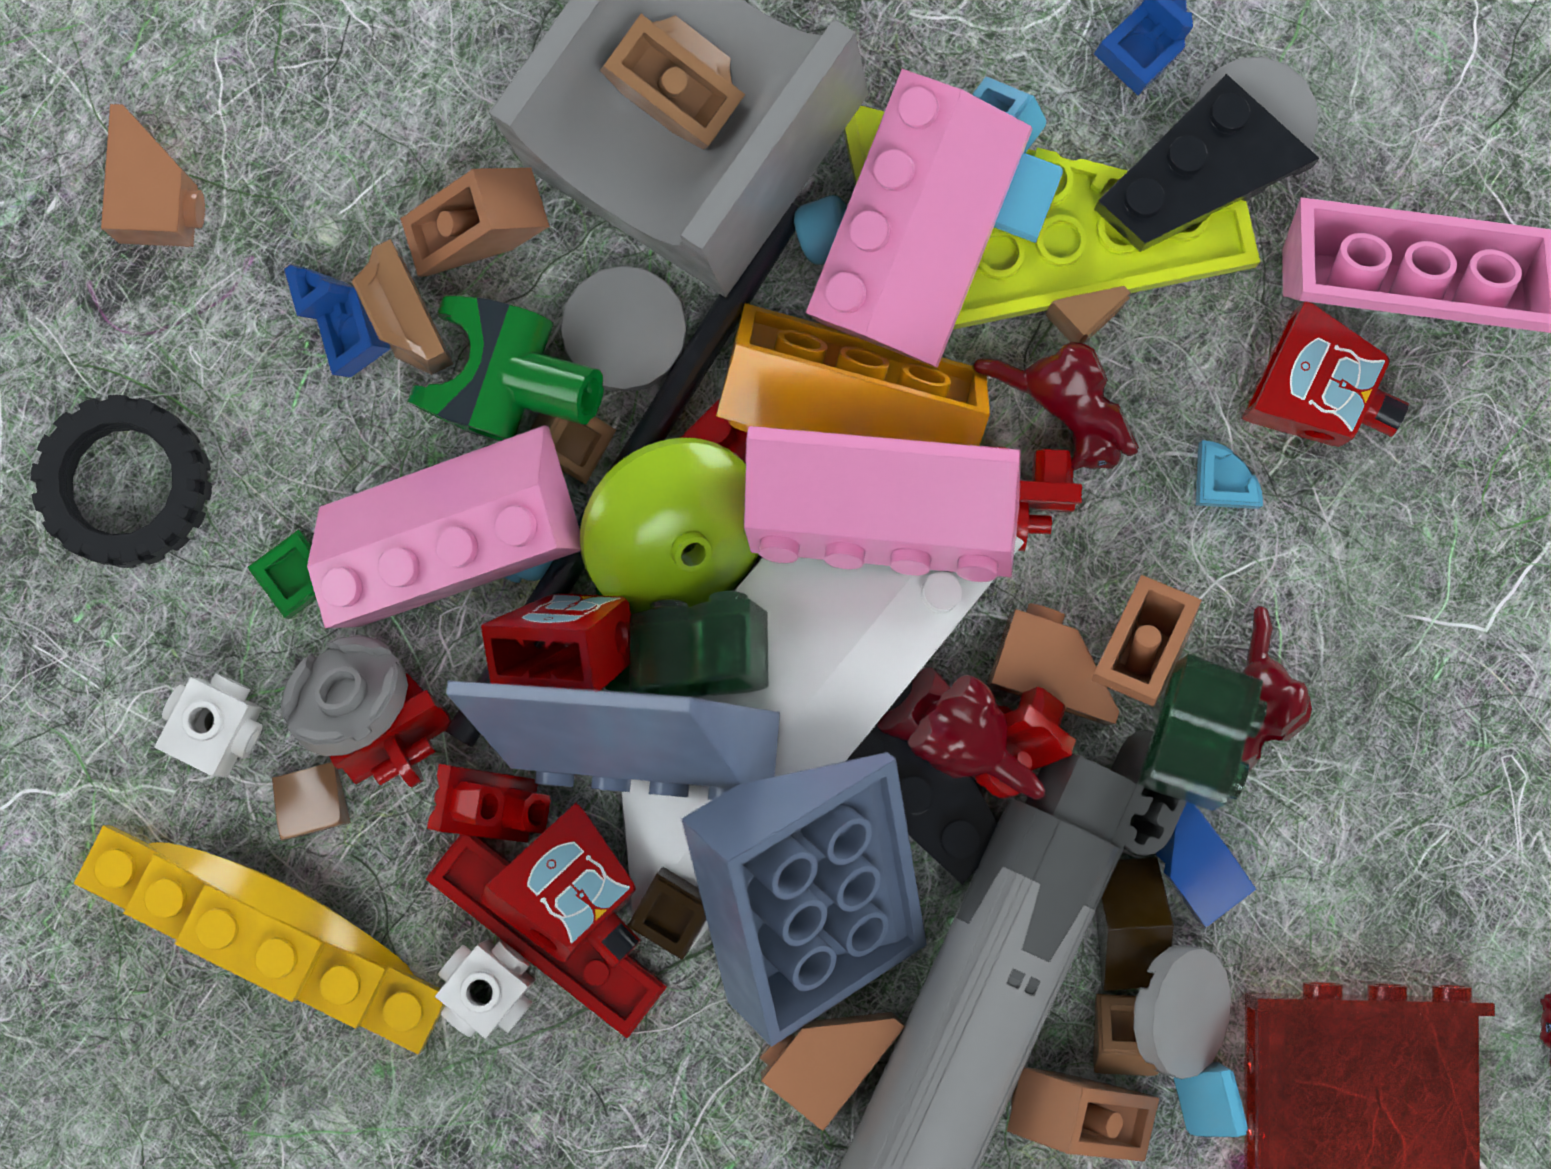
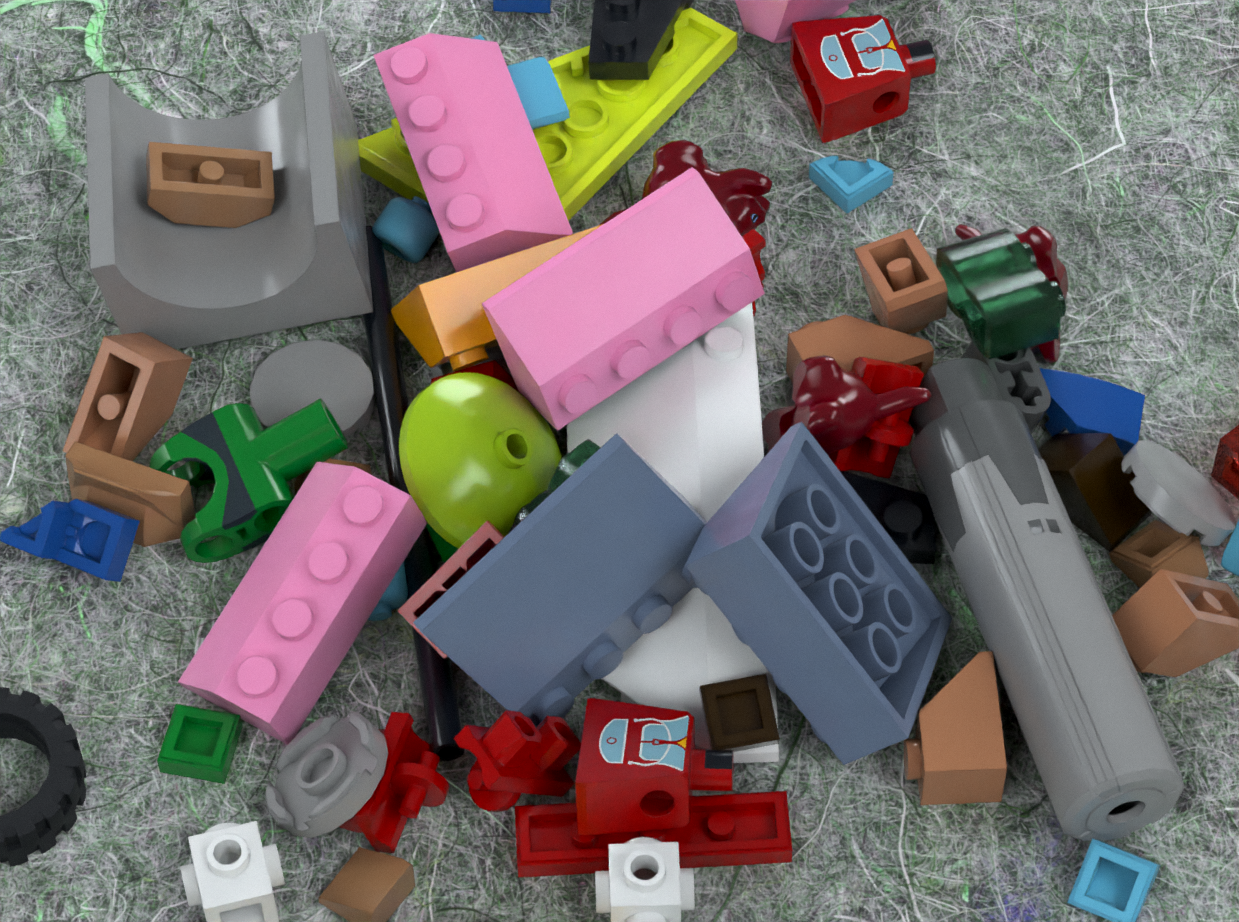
camera: 40 degrees left, 30 degrees down
medium nougat slope [1045,286,1131,343] -> none

